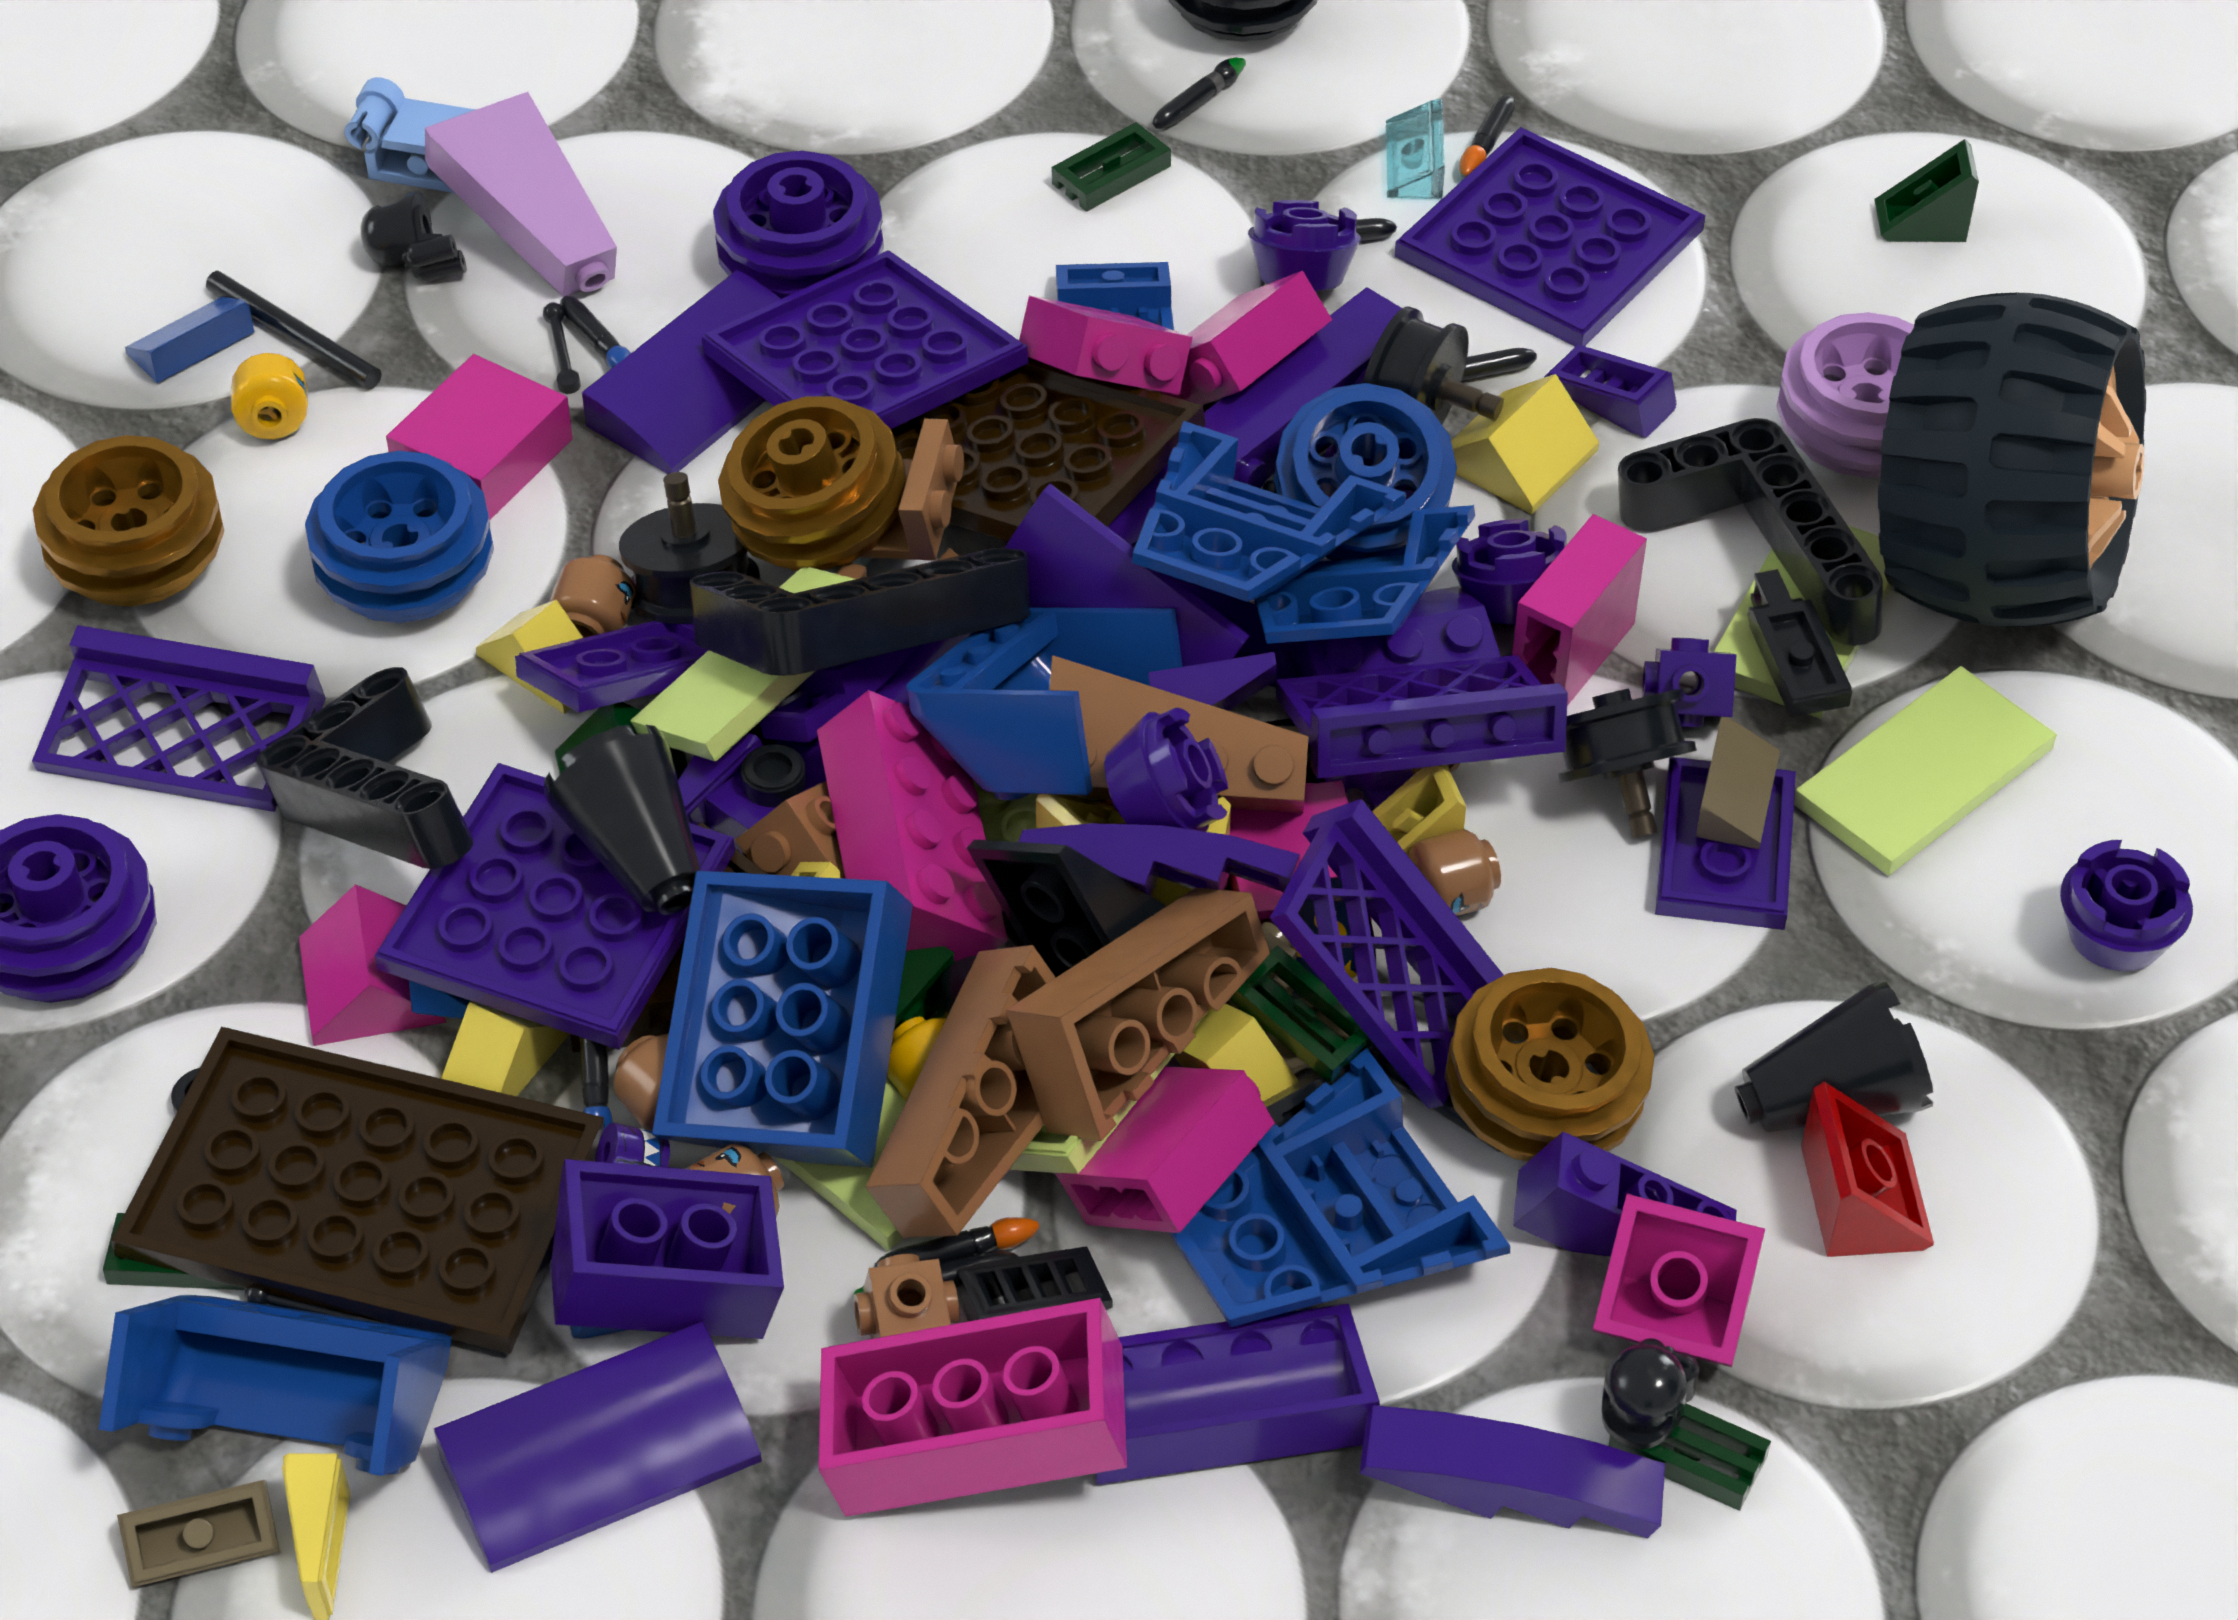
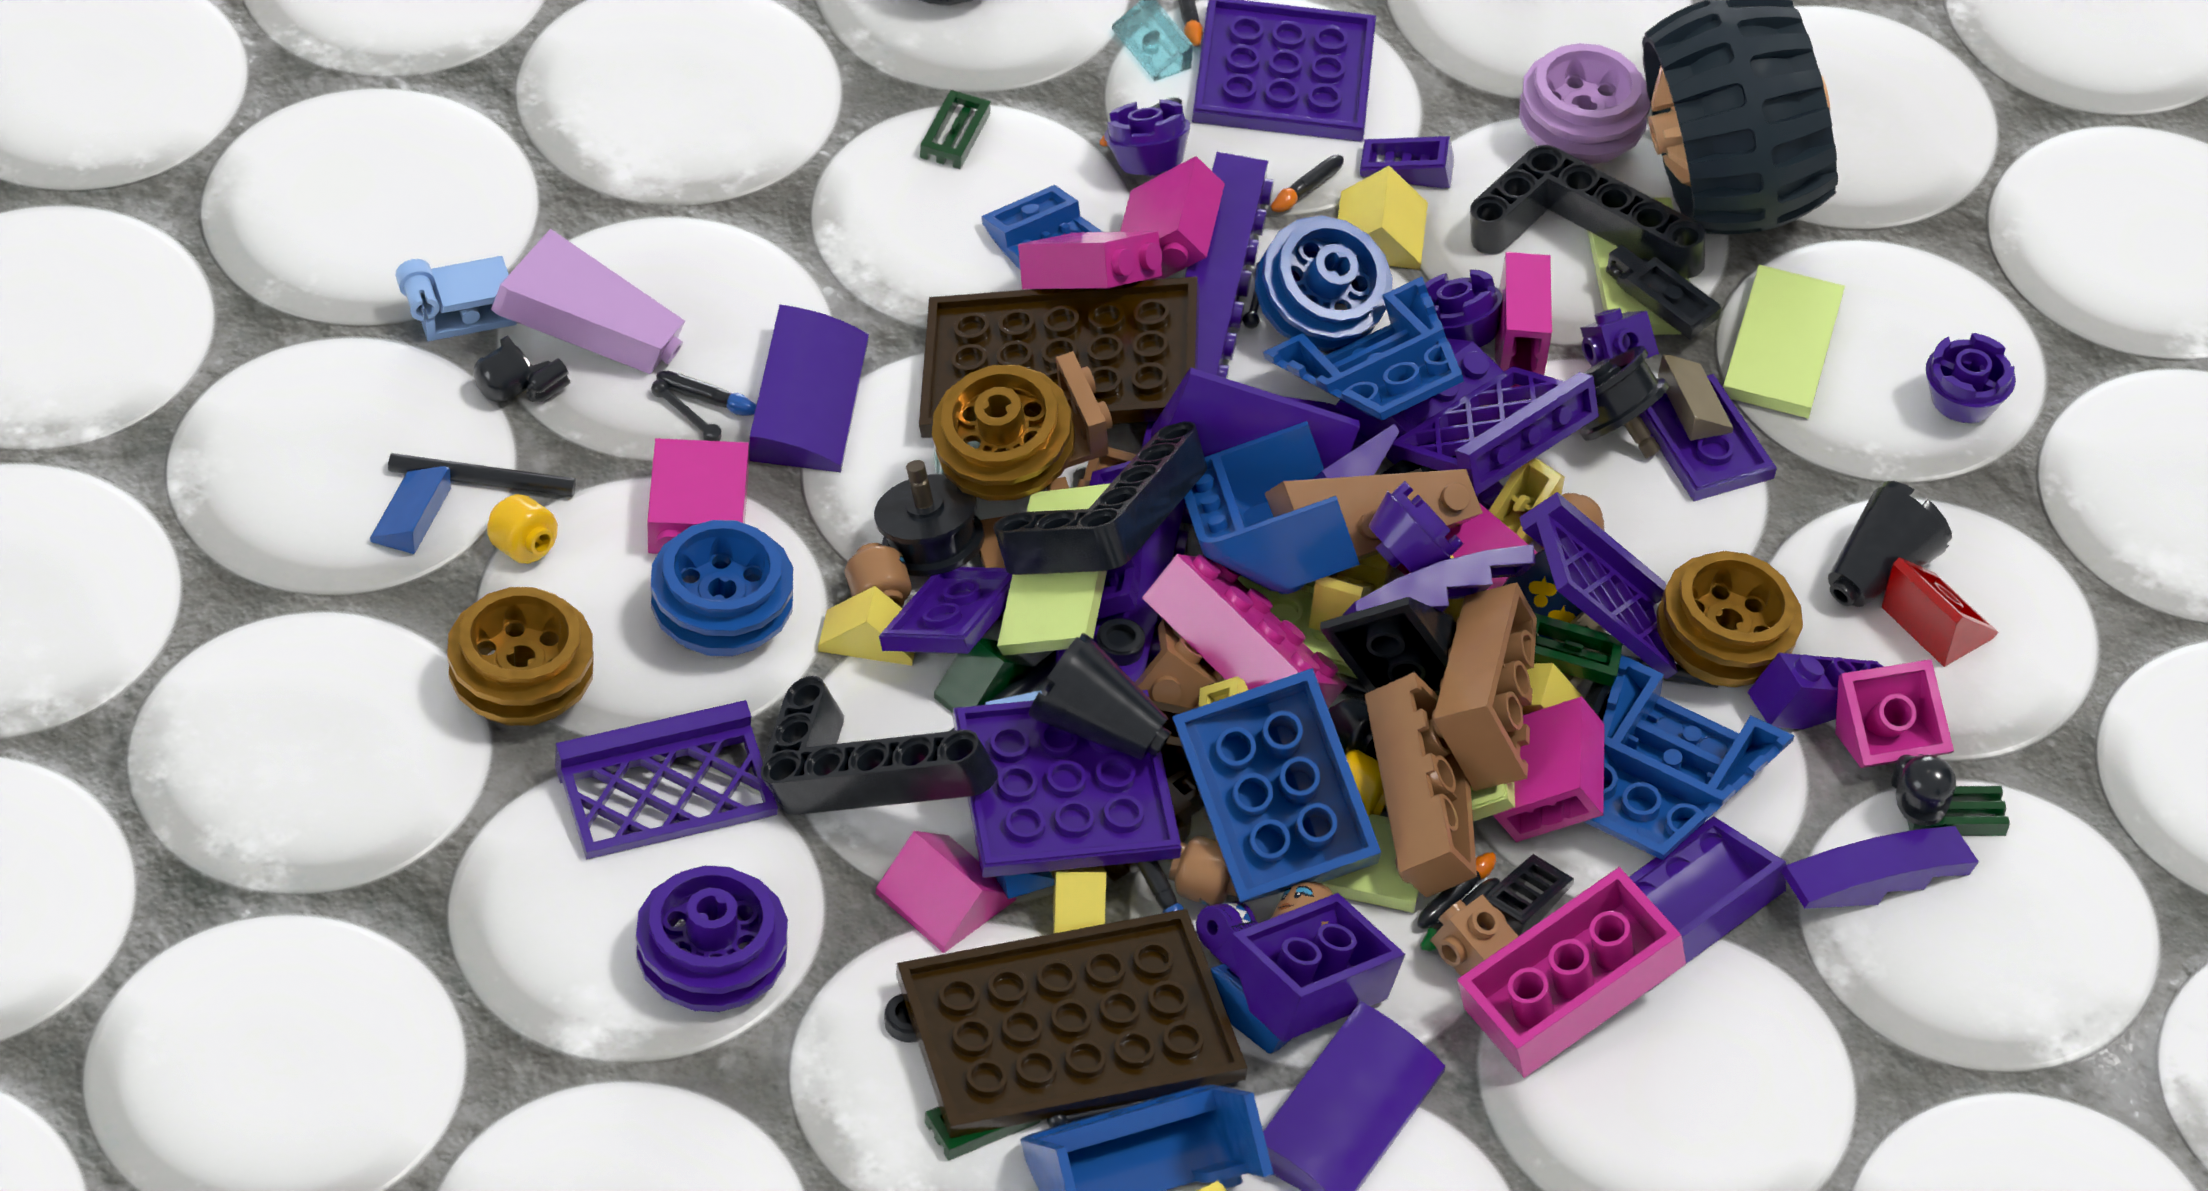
camera: 35 degrees left, 0 degrees up
dark purple tile [701,250,1028,429] -> none
dark purple wheel [713,150,884,299] -> none
blue wedge [1132,421,1407,602] -> none
black piece [1152,57,1246,129] -> none
black wheel [1363,306,1504,424] -> none

